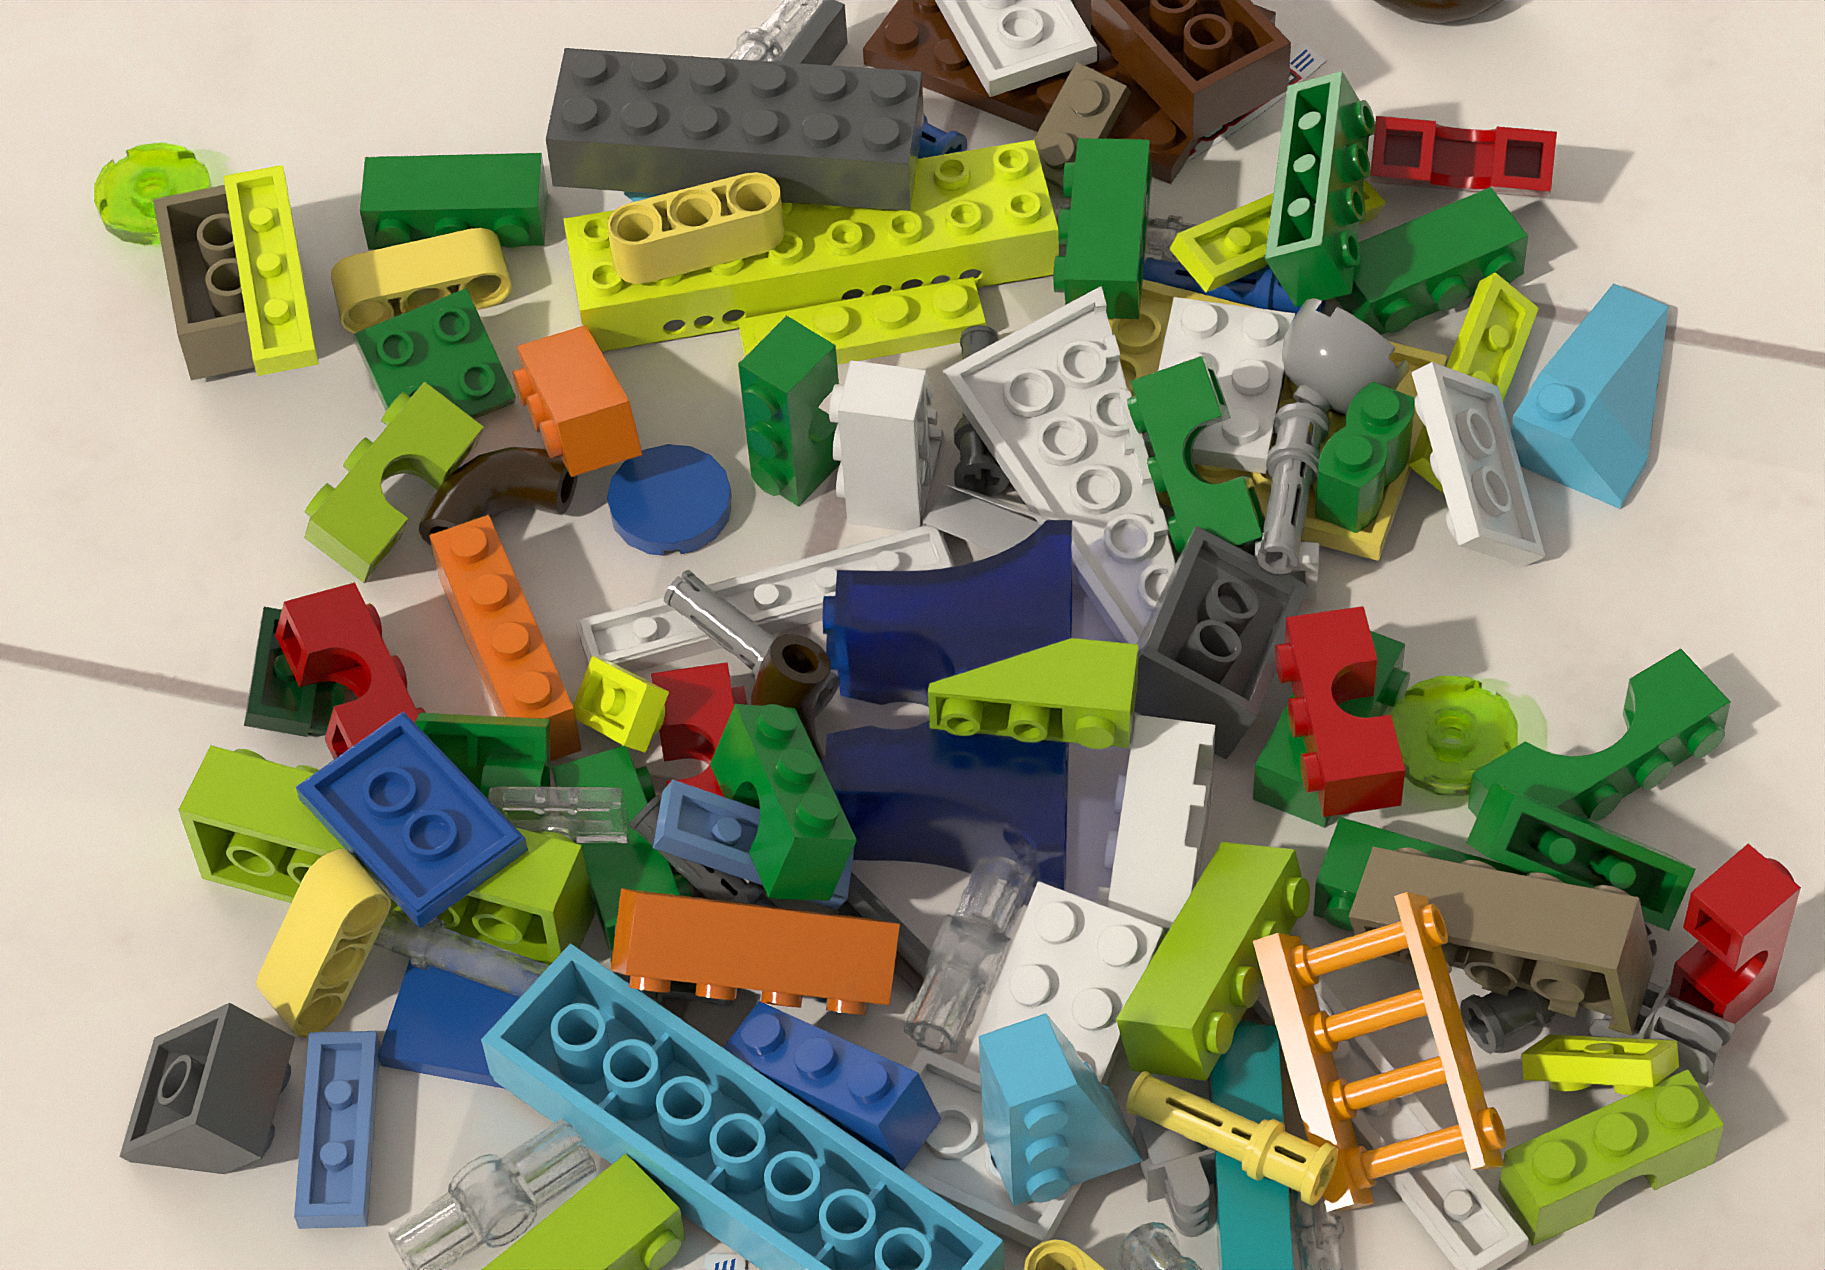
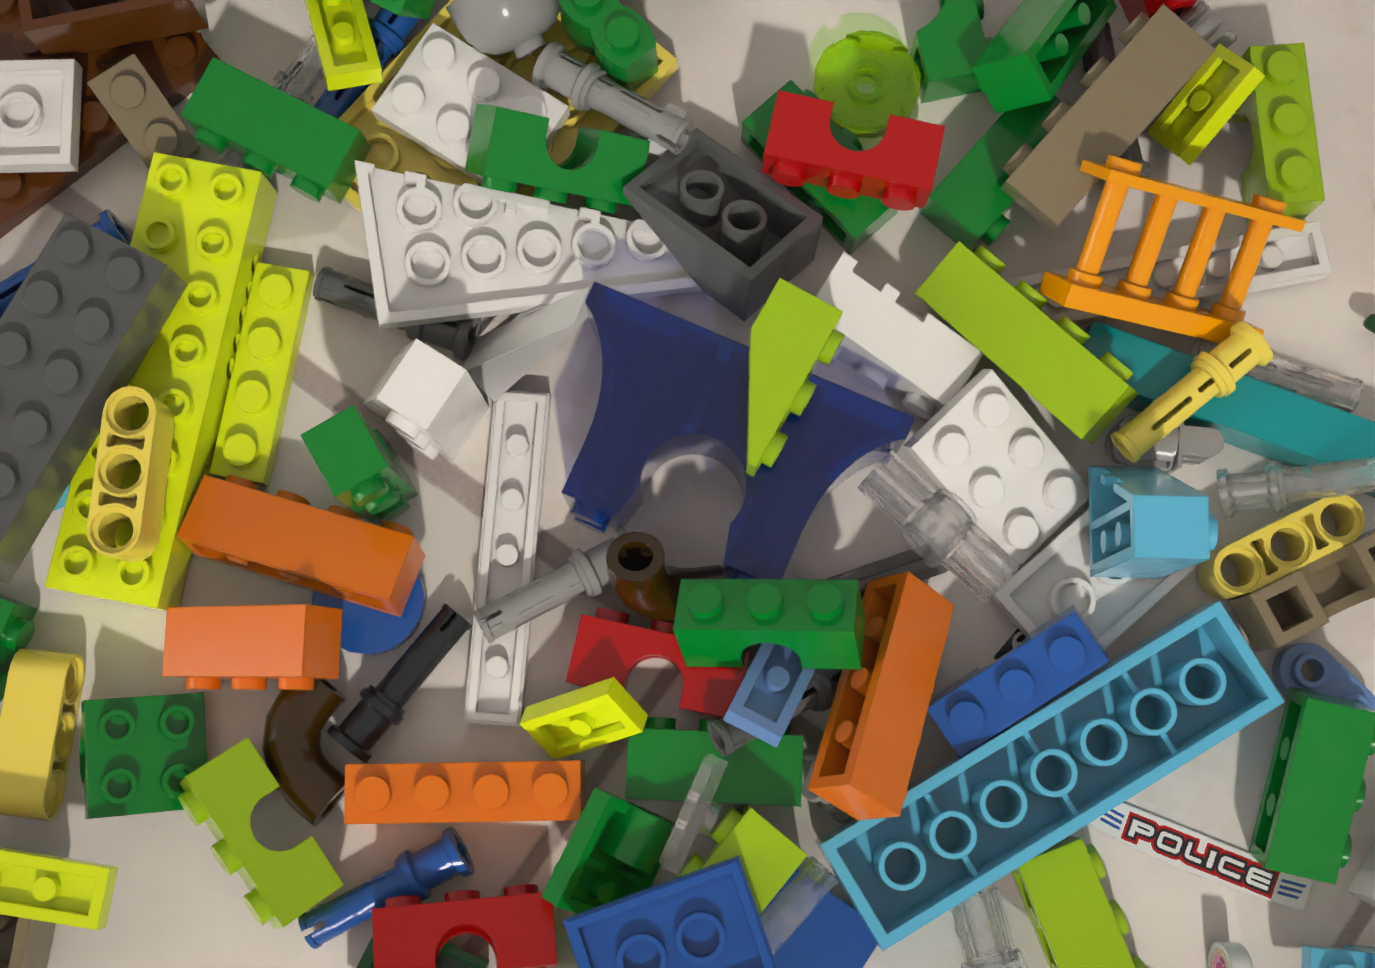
camera: 70 degrees left, 25 degrees up
none -> orange brick [176,475,425,617]
none -> blue pin [298,827,475,949]
none -> black pin [327,603,472,763]

